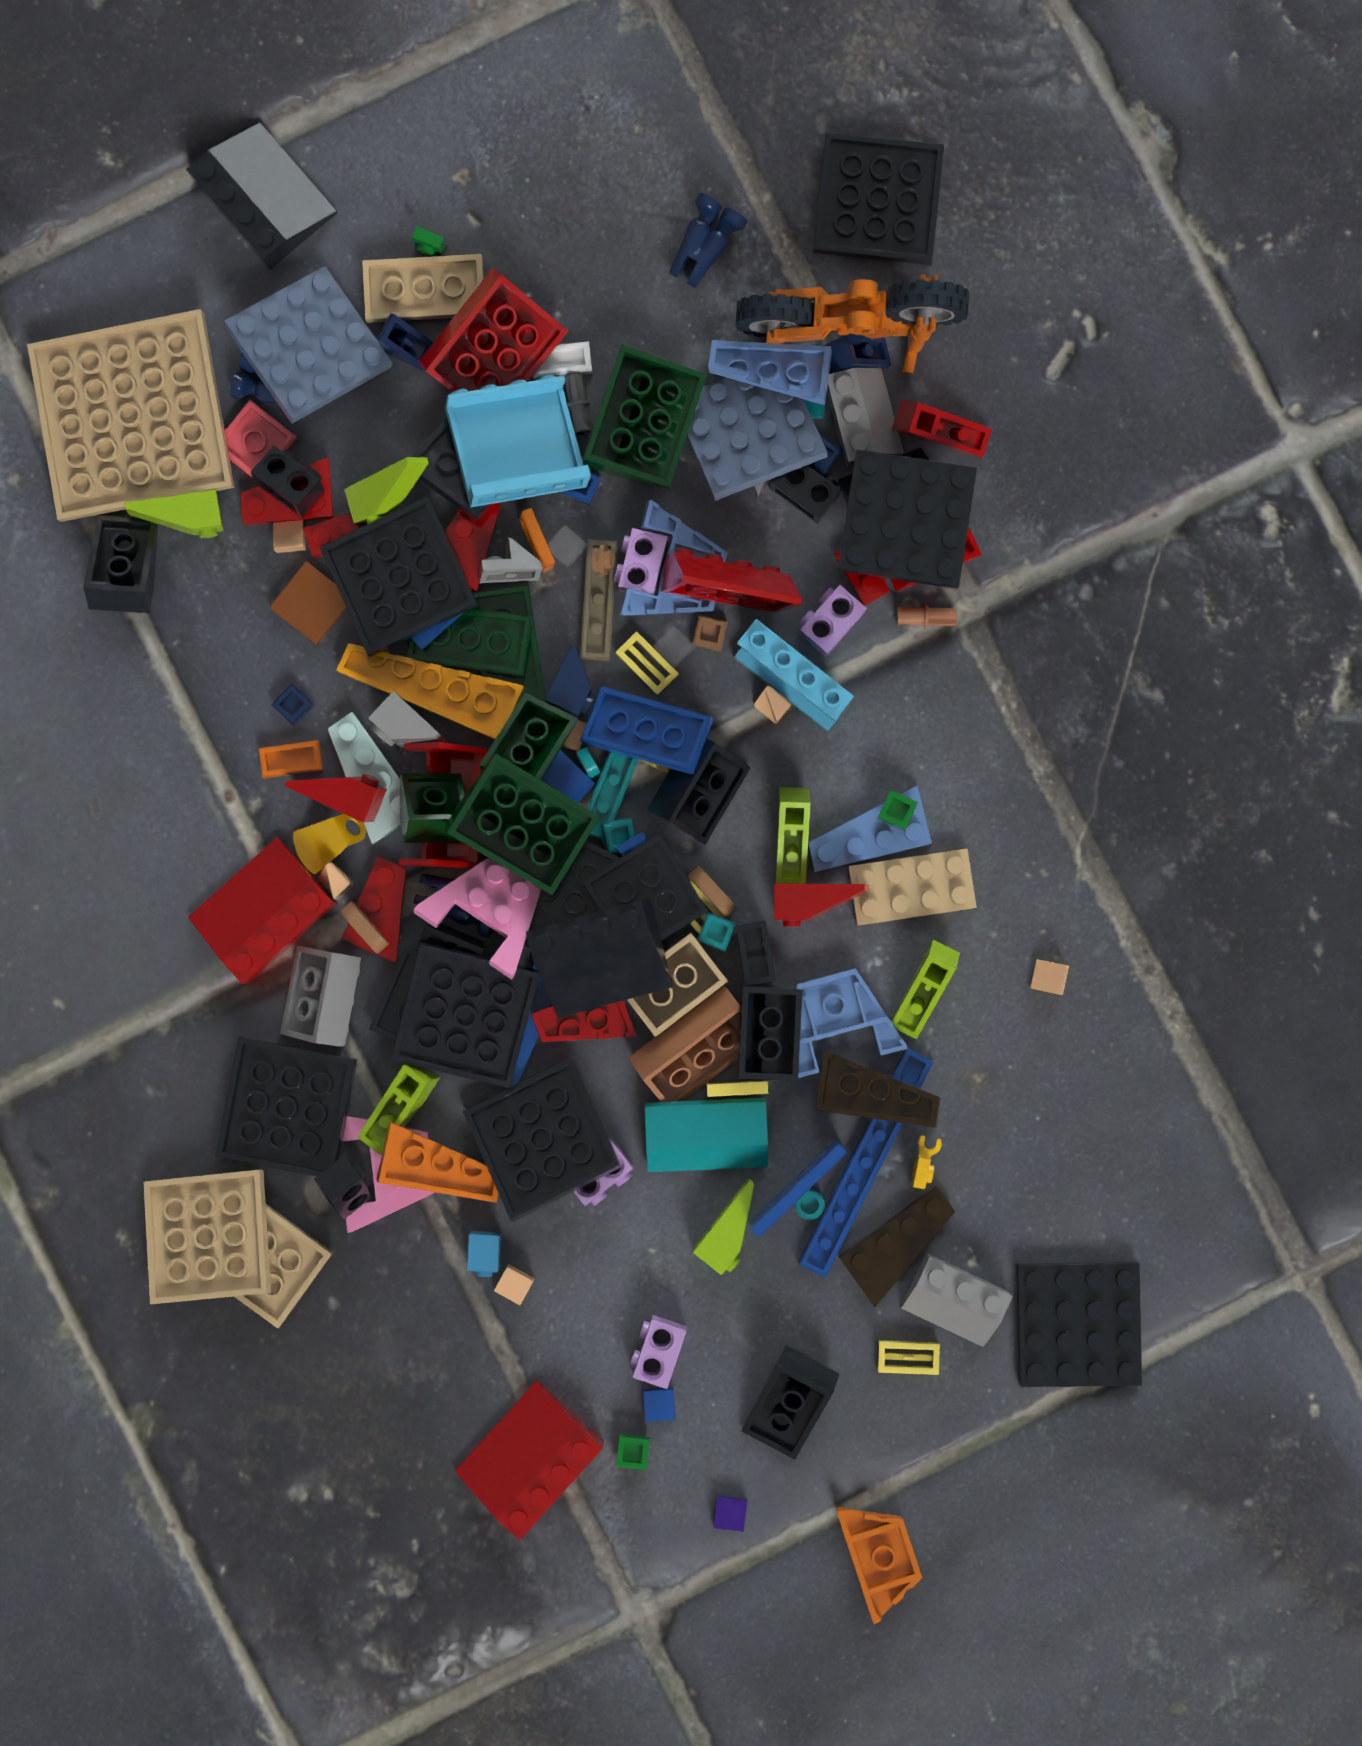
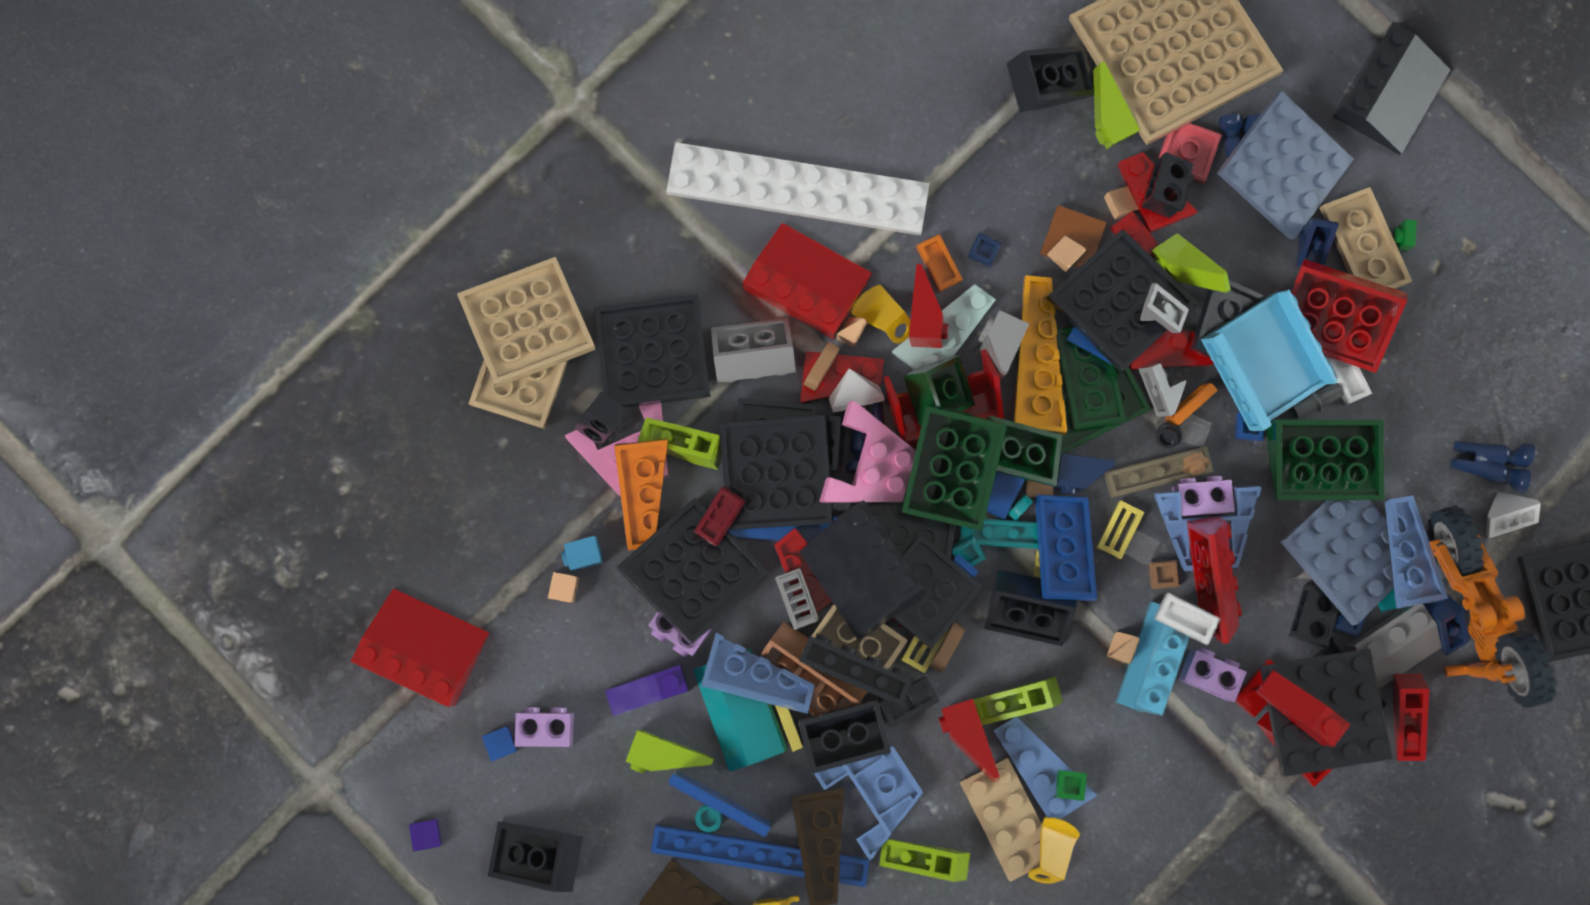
camera: 75 degrees right, 5 degrees down
green plate [616,1434,650,1470] -> none
teal tile [697,913,736,951] -> none
nougat axle [897,605,957,629] -> none
none -> dark purple slope [605,665,690,716]
none -> white plate [666,142,929,236]
none -> dark red plate [694,487,746,547]
none -> medium blue wing [702,633,815,714]
none -> light grey slope [775,568,819,629]
none -> black brick [799,633,913,706]
none -> white slope [828,369,885,413]
none -> yellow piece [1028,817,1080,884]
none -> light nougat slope [1047,236,1086,272]
none -> light grey slope [1140,283,1189,333]
none -> white tile [1154,593,1220,644]
none -> black plate [1156,422,1183,448]
none -> red slope [1256,670,1350,747]
none -> white slope [1486,492,1541,538]

